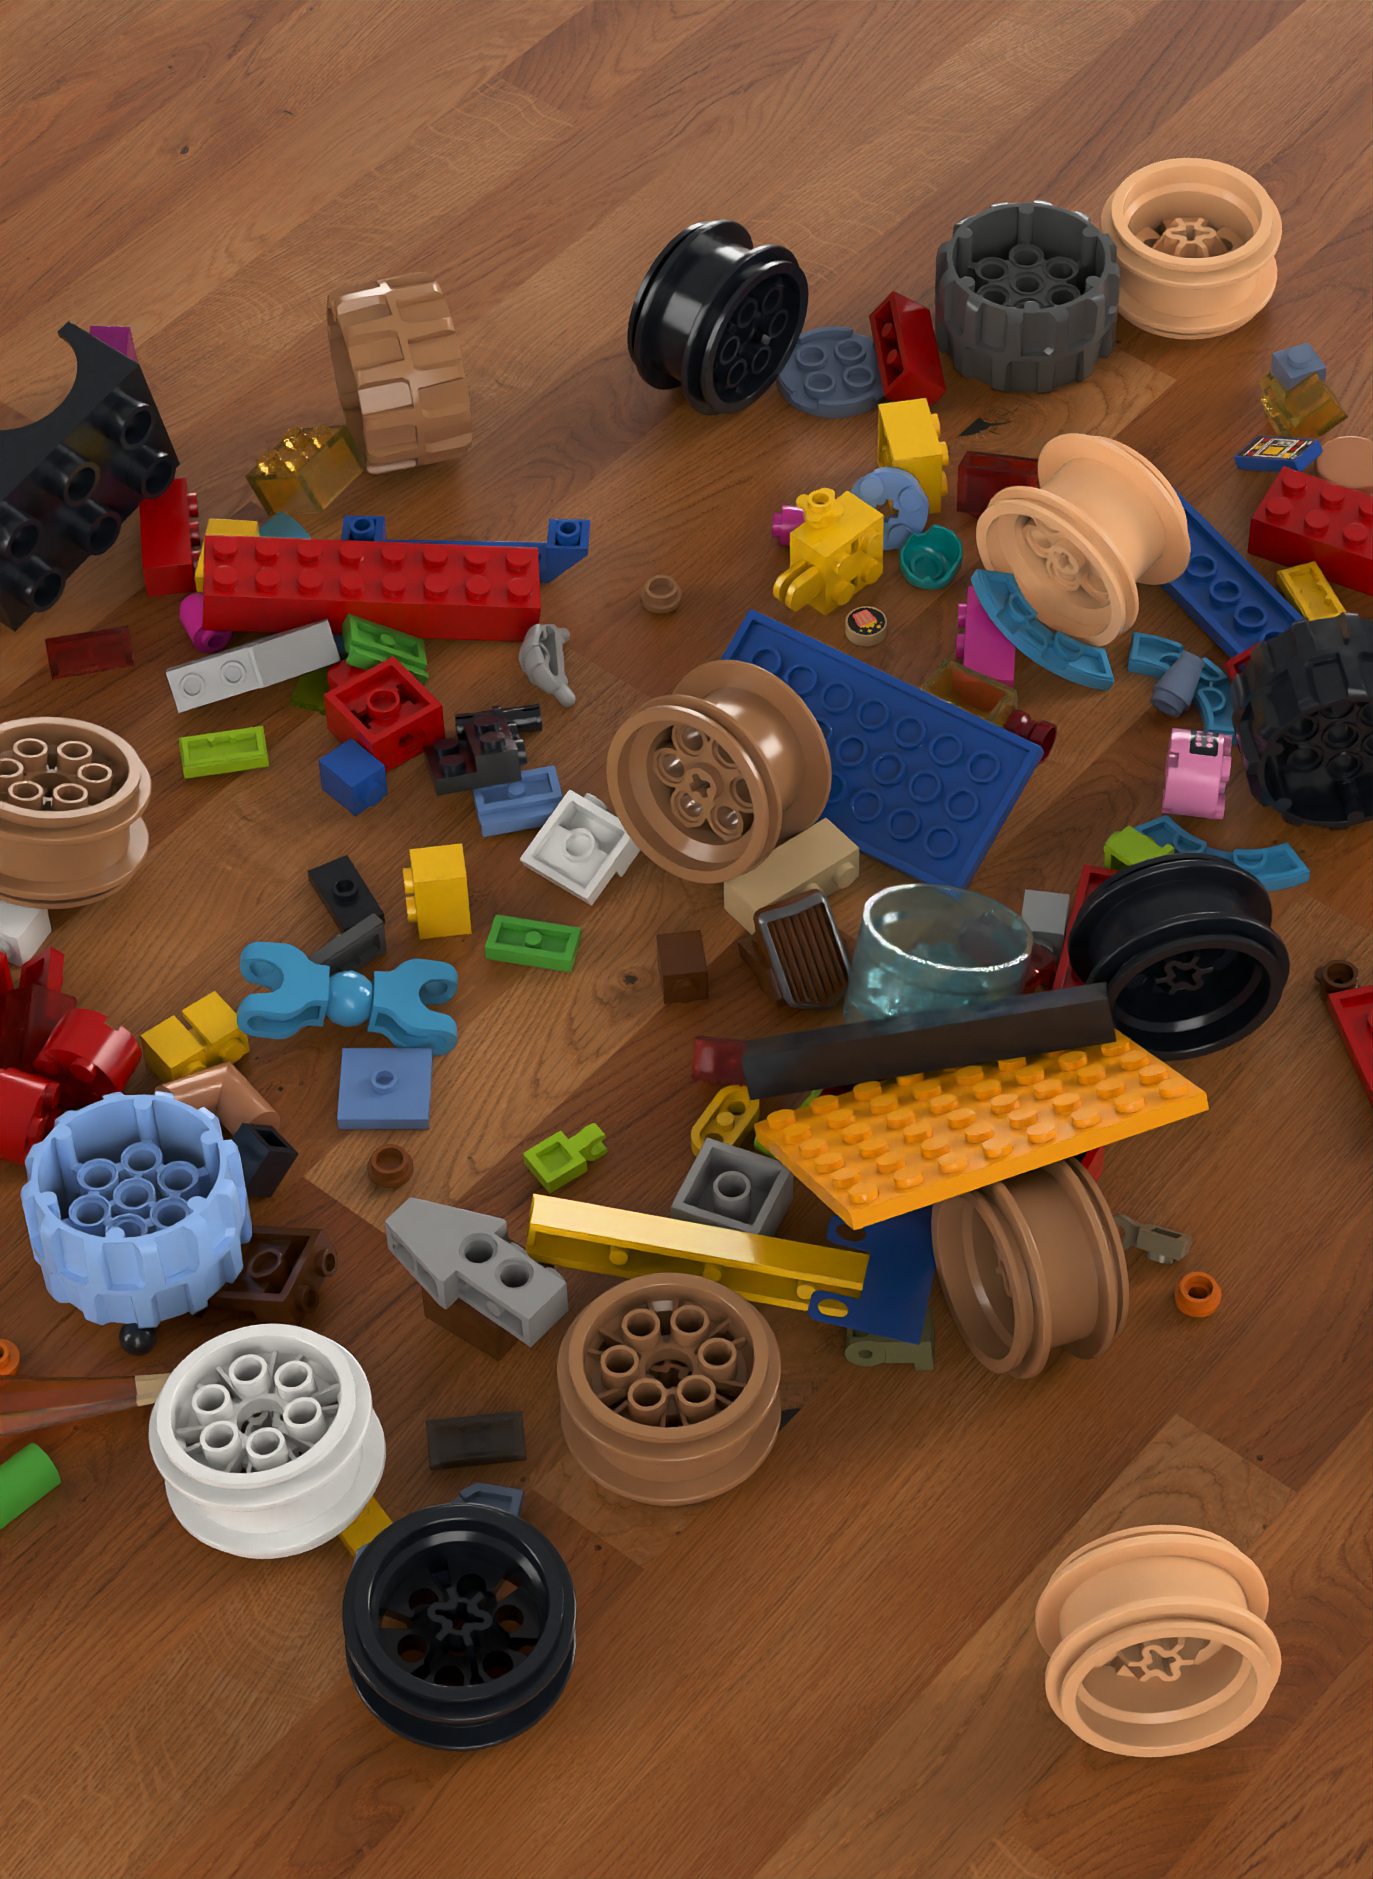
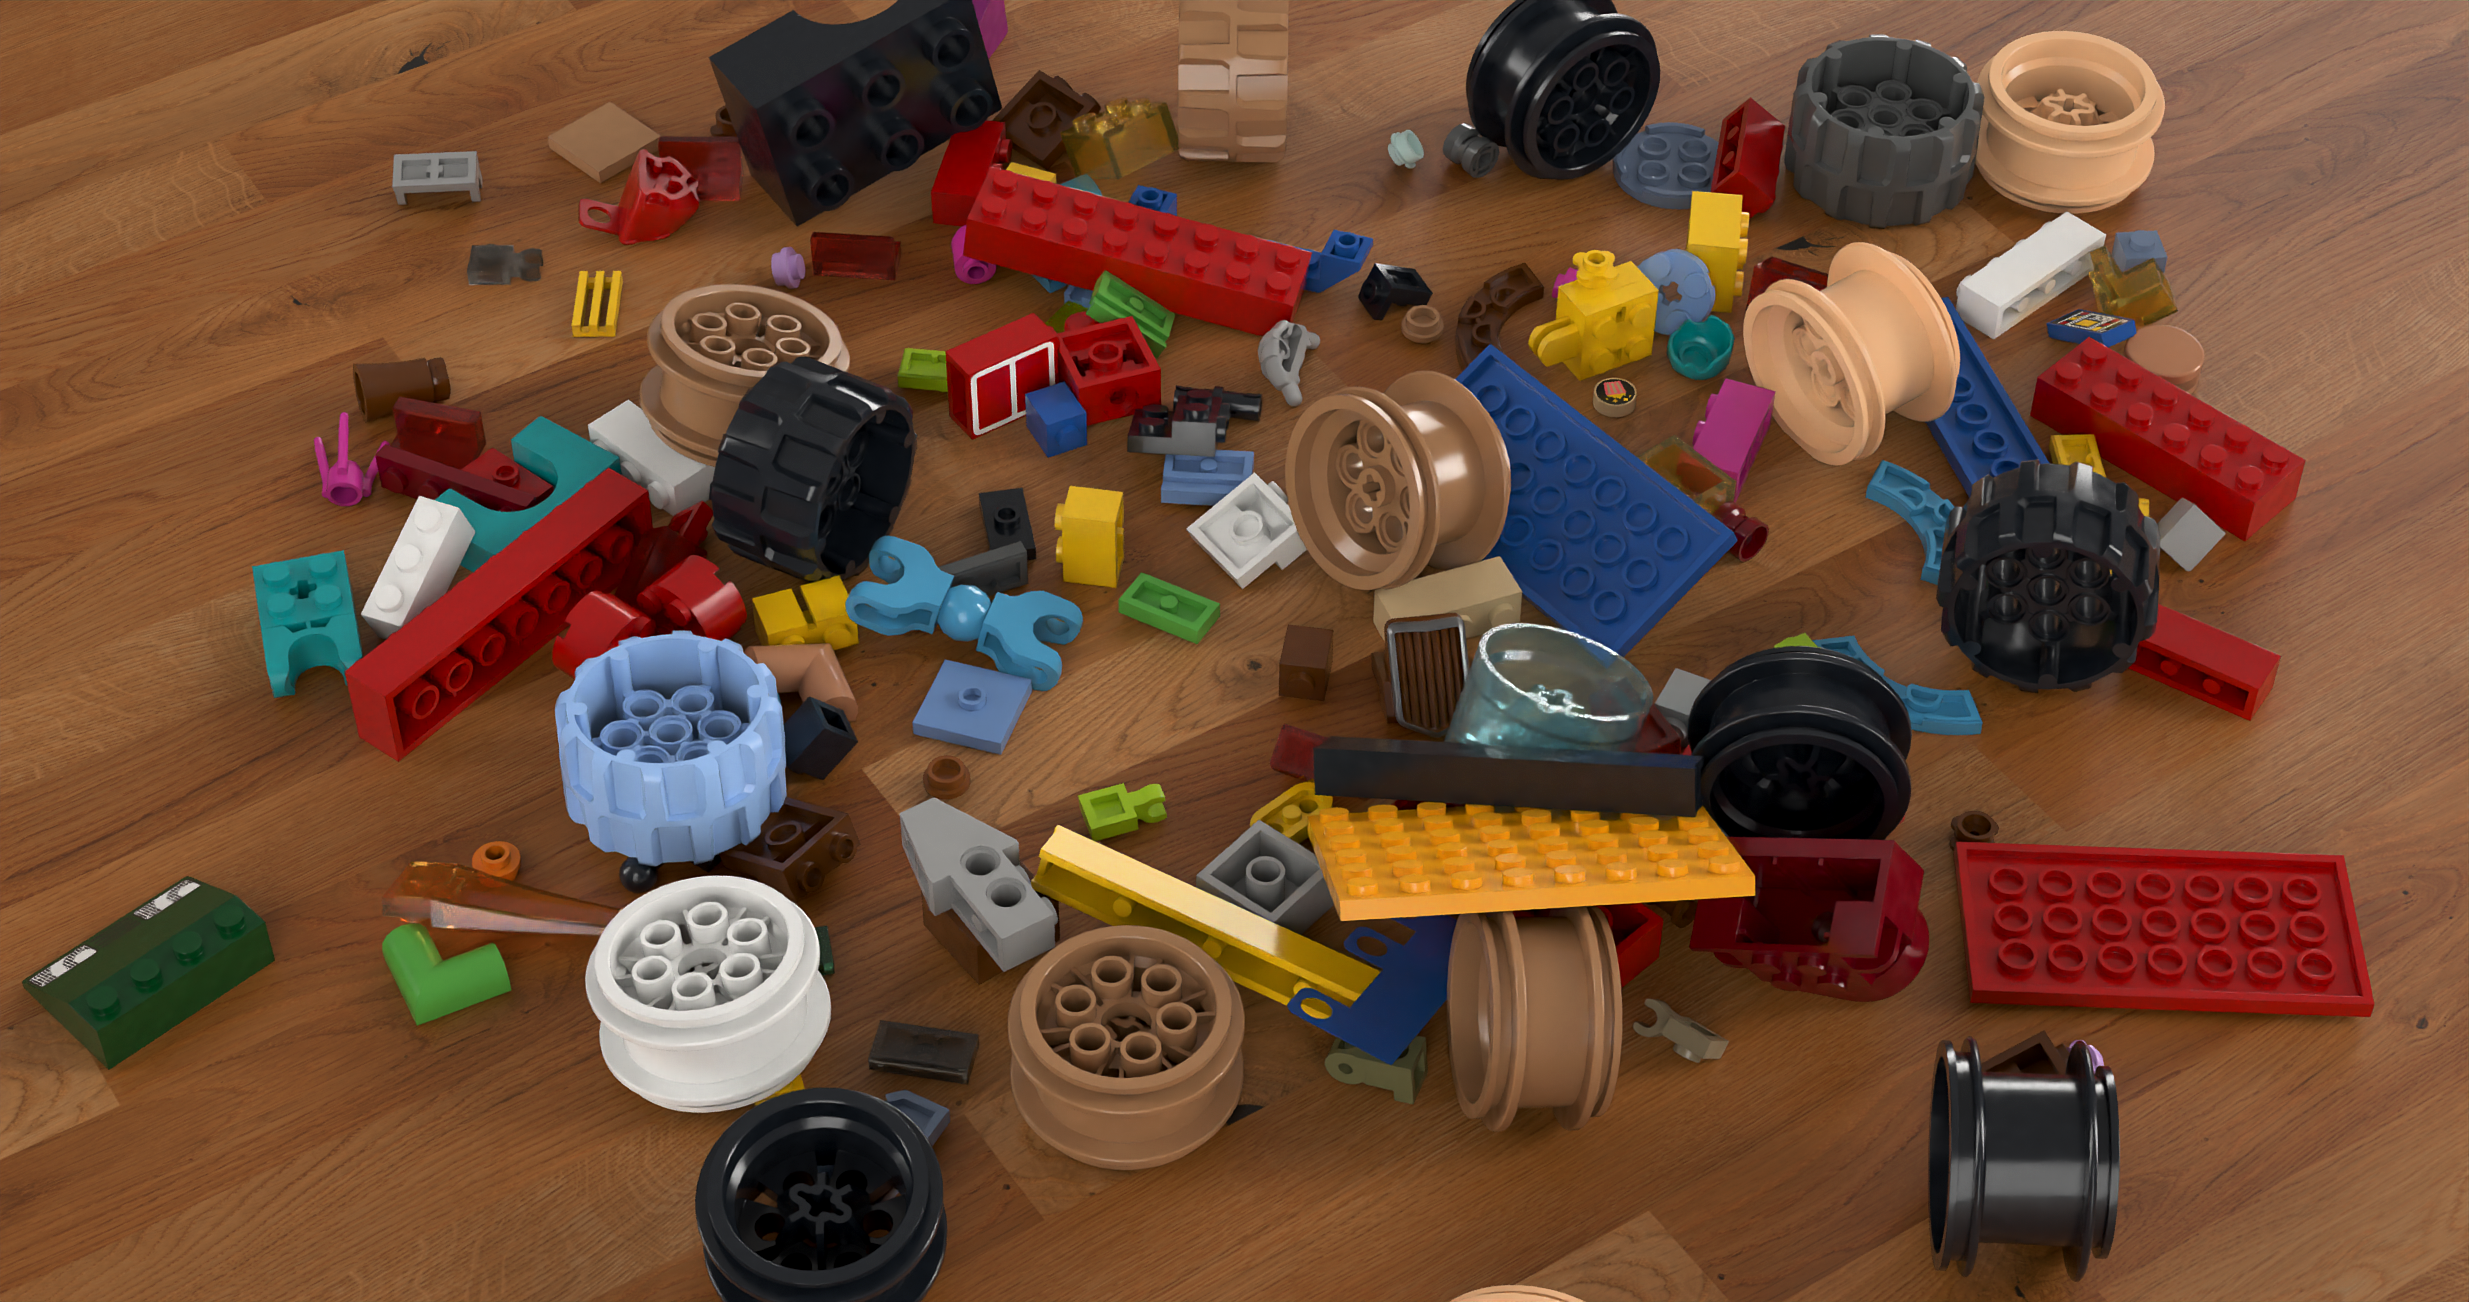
camera: 15 degrees right, 5 degrees down
light grey brick [166,619,341,713] -> none
dark azure tile [971,569,1115,691] -> none
sand blue cone [1150,652,1205,717] -> none
bright pink brick [1161,728,1232,820] -> none
orange plate [1174,1272,1222,1317] -> none
none -> black wheel [709,356,917,583]
none -> lavender plate [771,247,805,289]
none -> red brick [945,313,1060,440]
none -> reddish brown plate [992,70,1104,170]
none -> black bracket [1358,263,1433,321]
none -> light aqua plate [1388,130,1424,169]
none -> dark grey wheel [1443,123,1500,178]
none -> reddish brown tile [1456,263,1544,372]
none -> dark red brick [1689,837,1929,1002]
none -> white brick [1956,212,2106,340]

